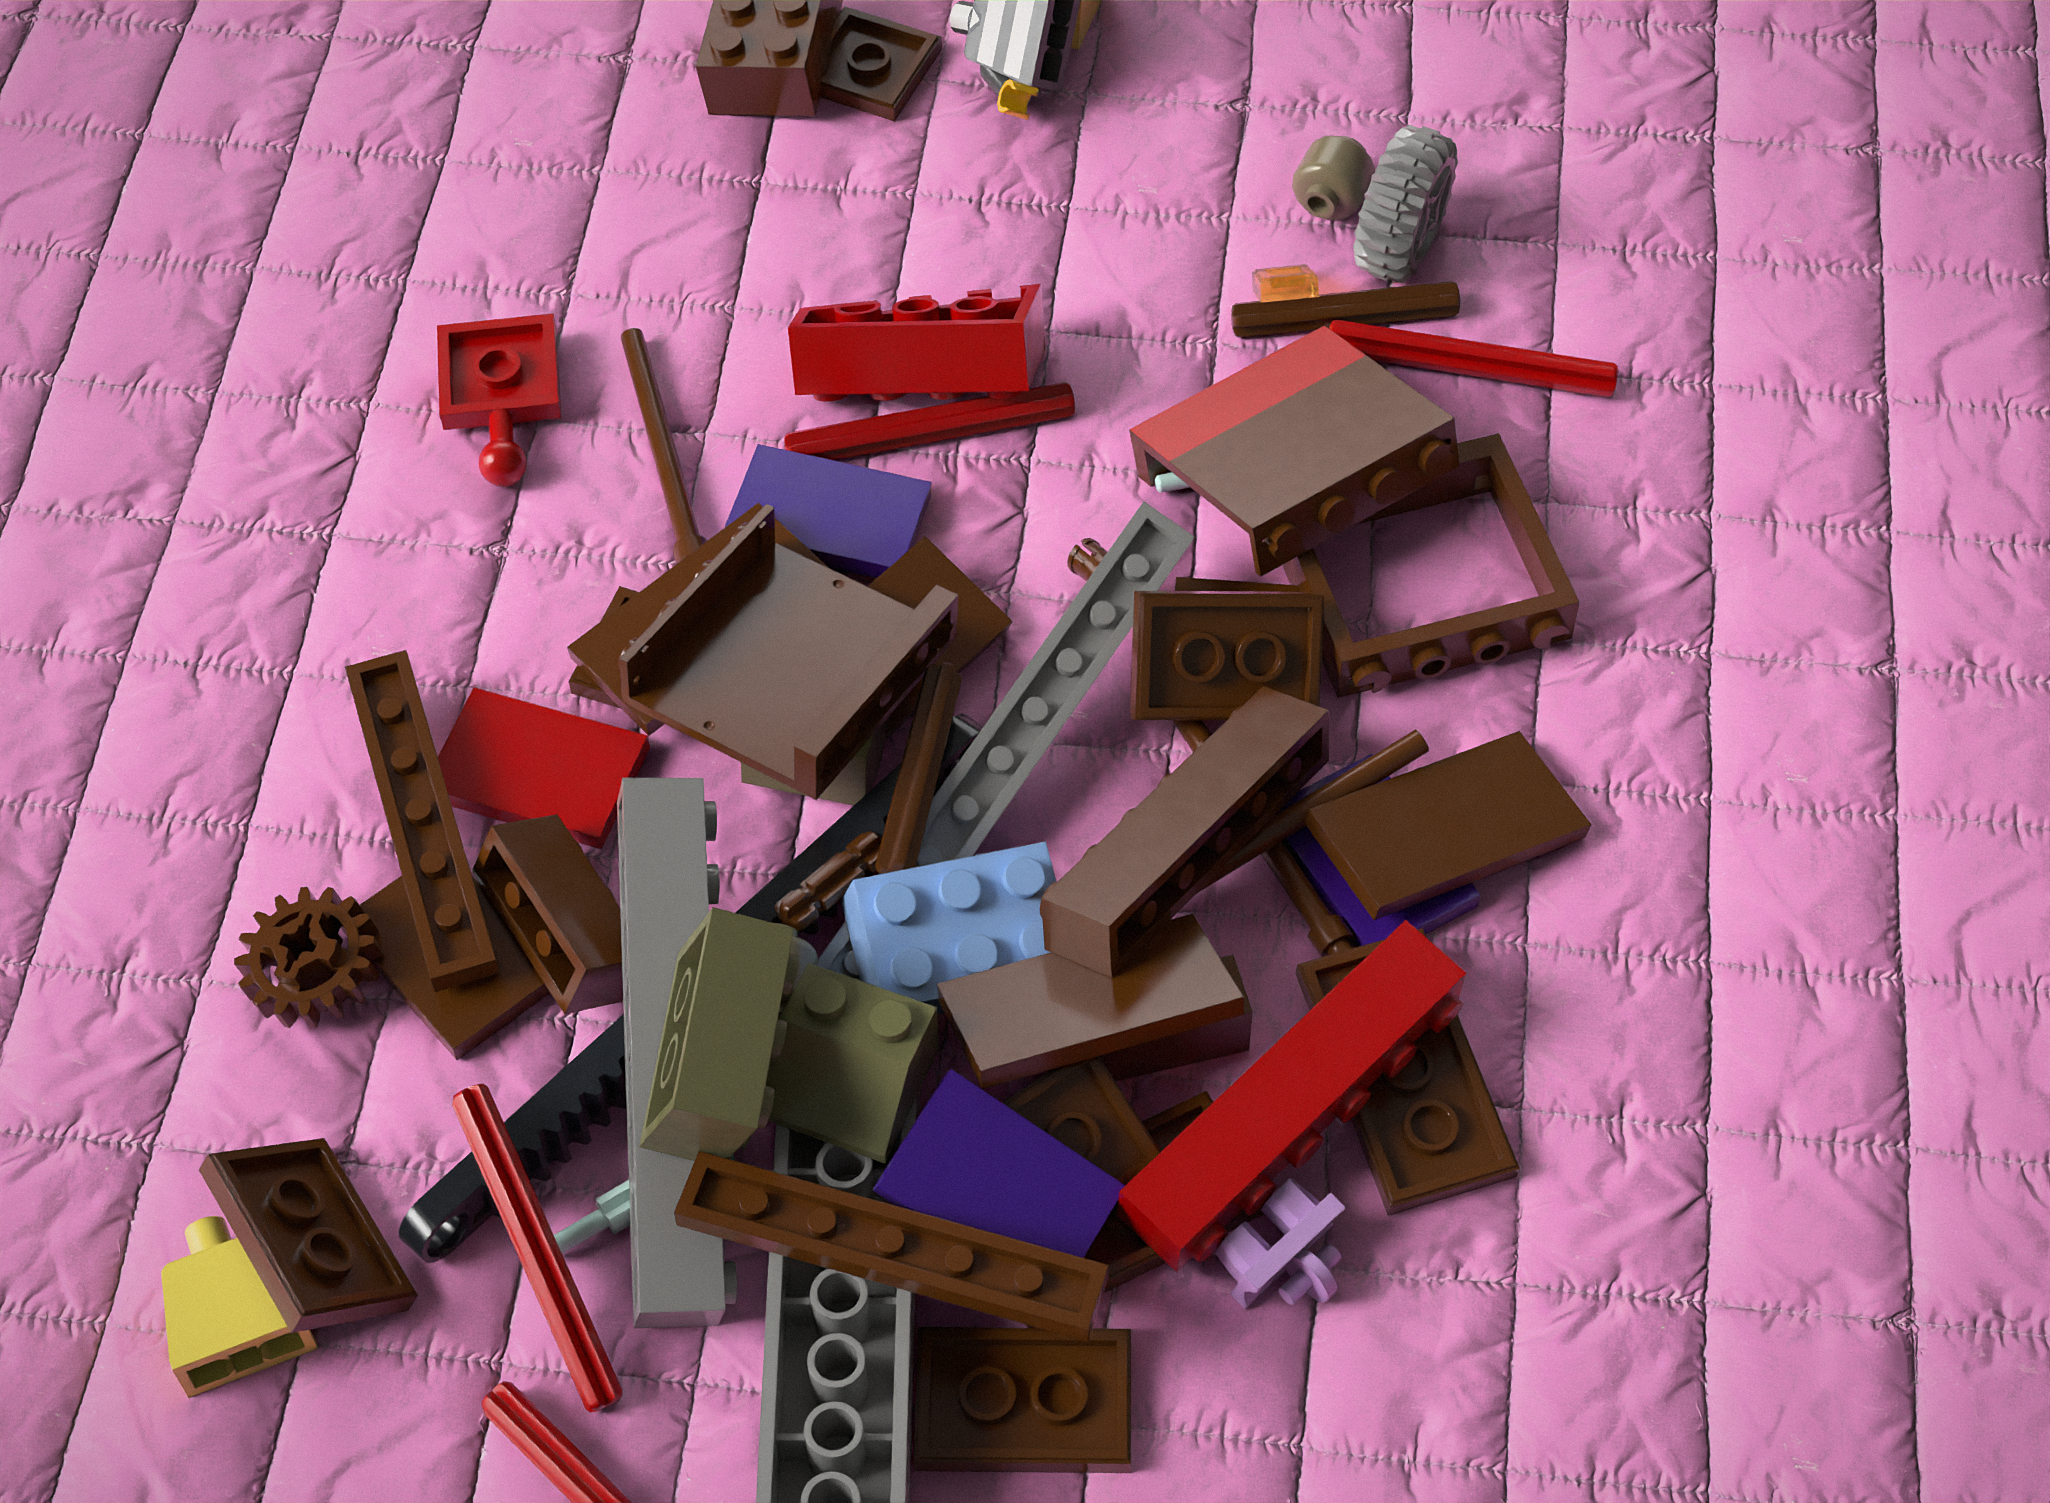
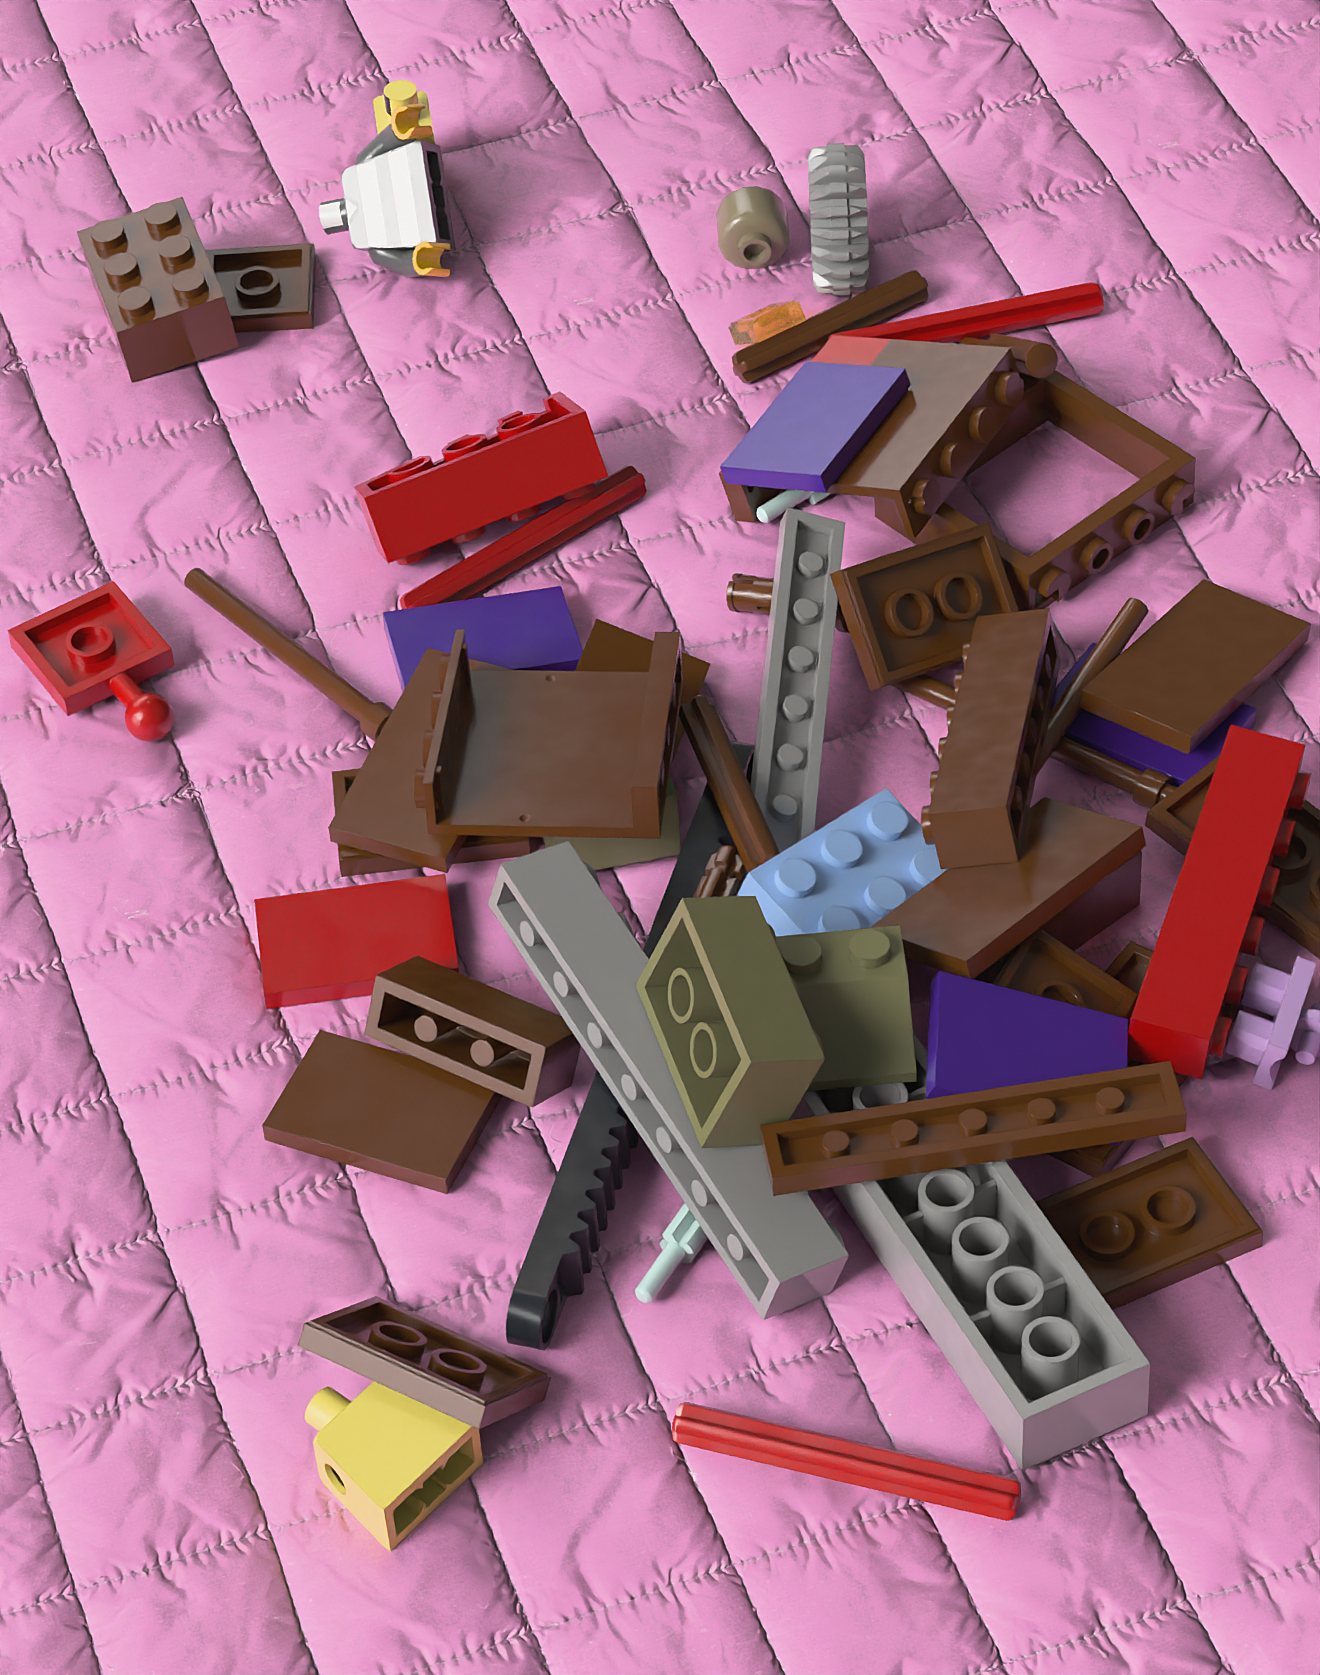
camera: 25 degrees left, 10 degrees down
reddish brown gear [234,886,384,1029] -> none
reddish brown plate [345,650,500,992] -> none
red axle [452,1084,623,1413] -> none
none -> tile [720,361,911,493]
none -> reddish brown axle [960,333,1058,378]

